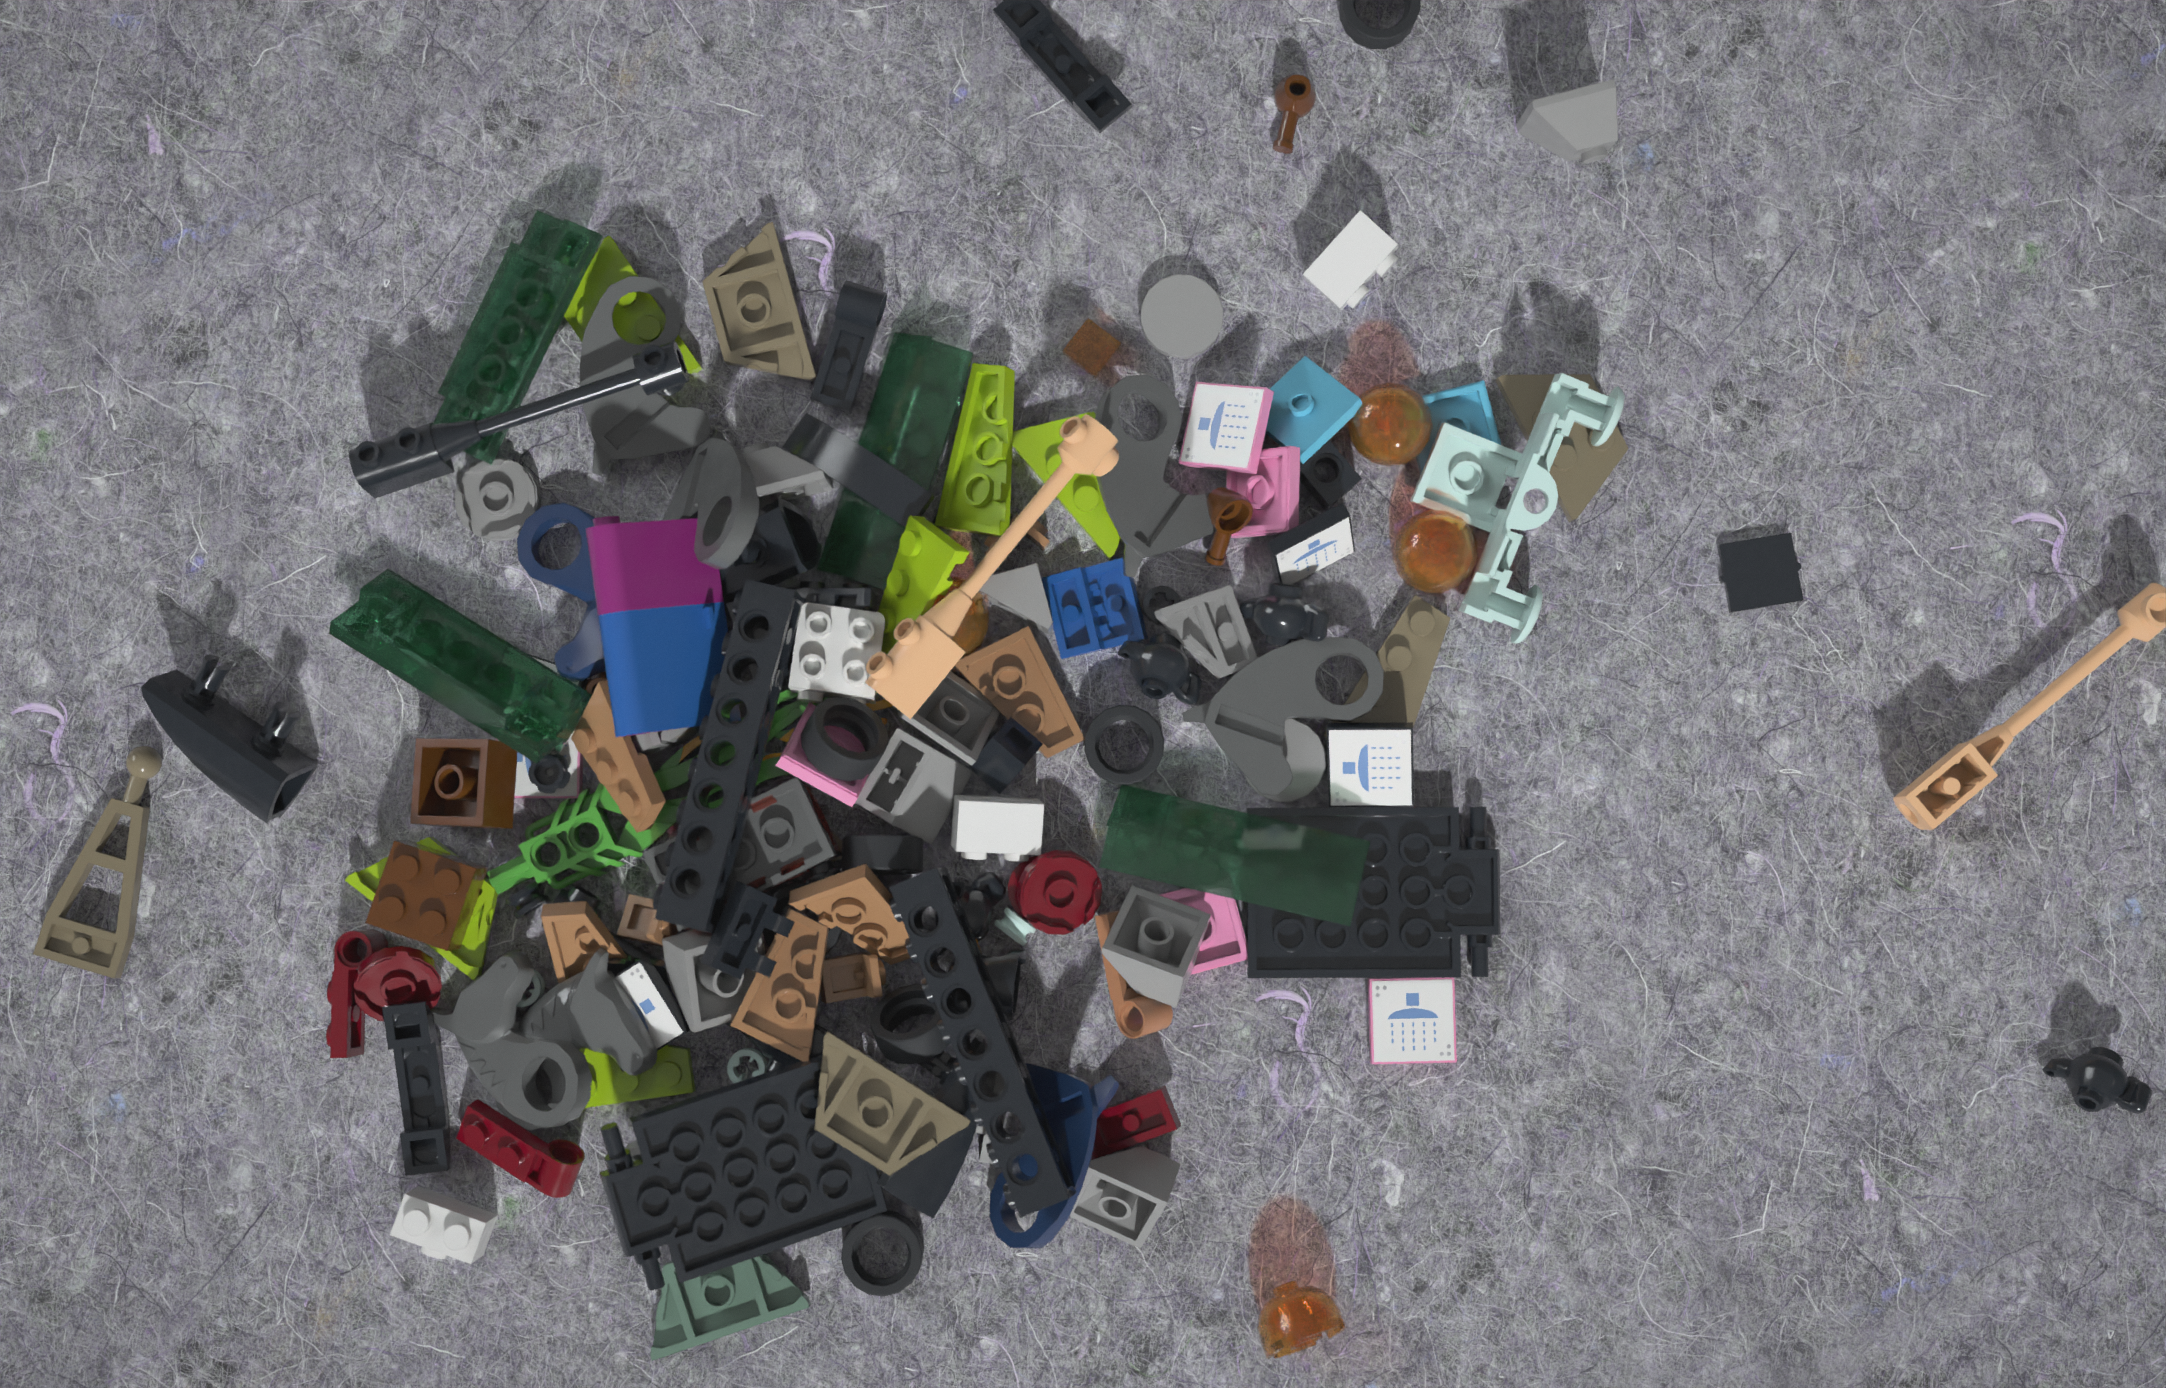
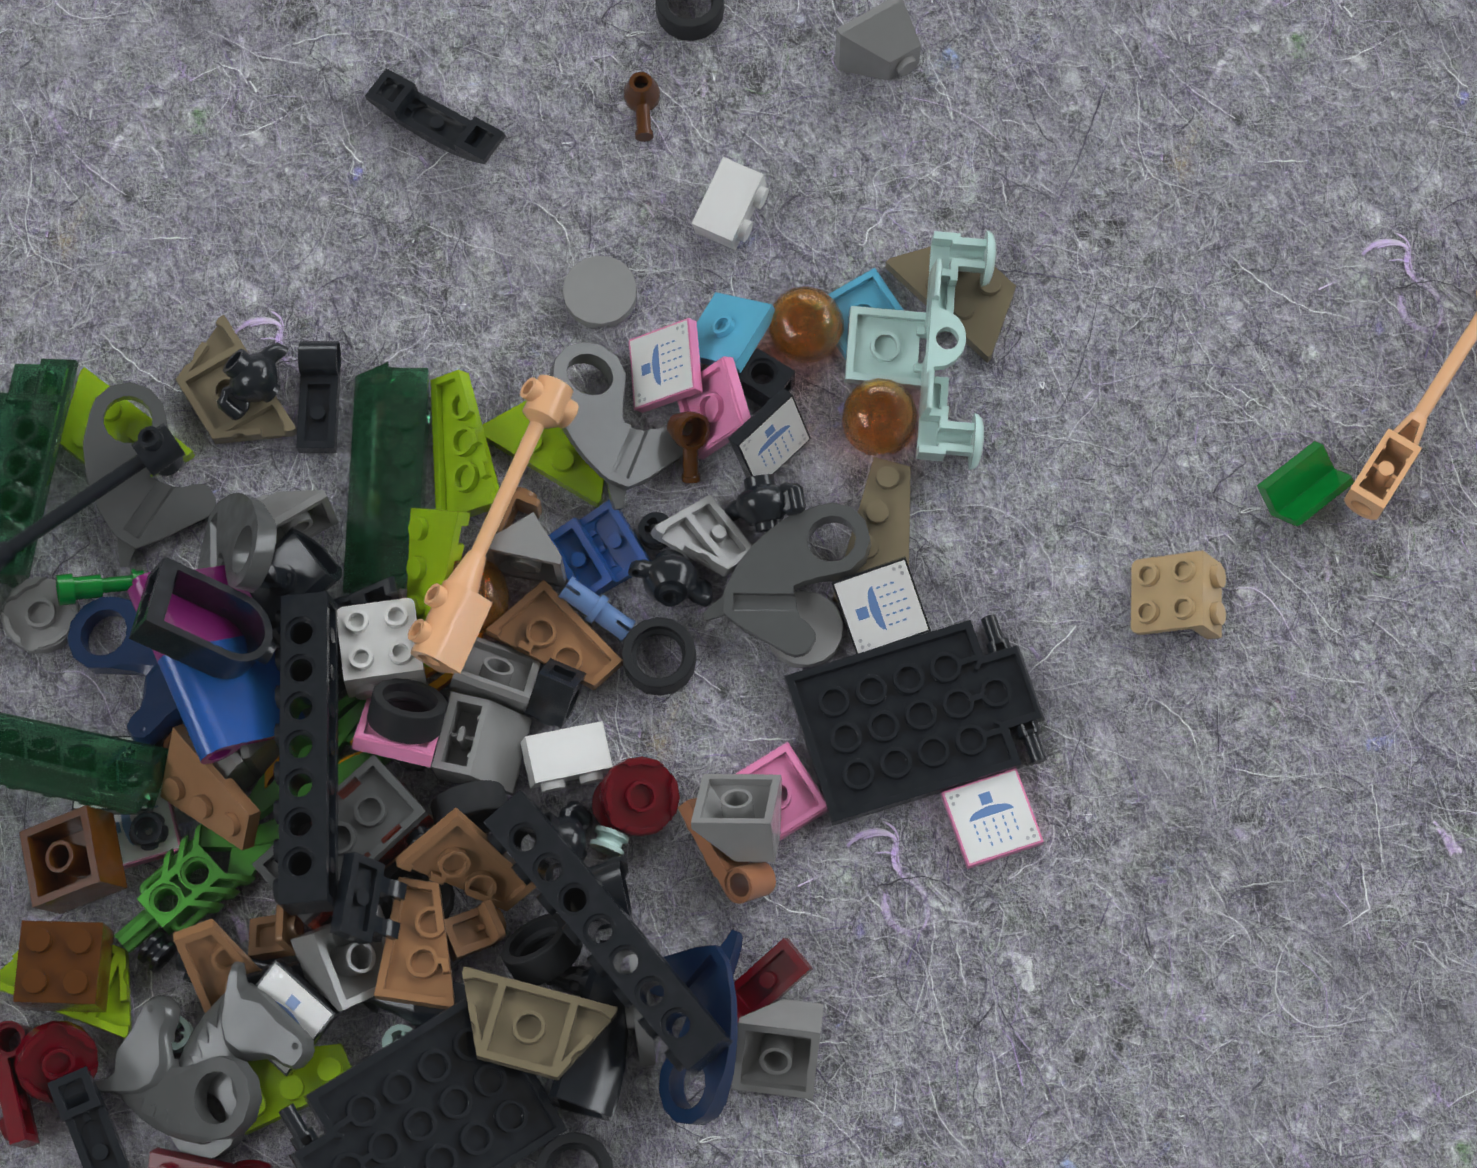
camera: 10 degrees left, 15 degrees down
black slope [782,413,935,528] -> none
clear orange tile [1062,318,1121,378] -> none
clear green slope [1099,785,1371,926] -> none
clear orange cylinder [1257,1281,1347,1359] -> none
black piece [1717,533,1803,613] -> none
none -> green piece [56,569,144,606]
none -> black window [129,556,276,679]
none -> black piece [217,342,289,420]
none -> medium blue pin [558,576,636,642]
none -> tan bracket [1131,550,1226,640]
none -> green panel [1257,441,1354,526]

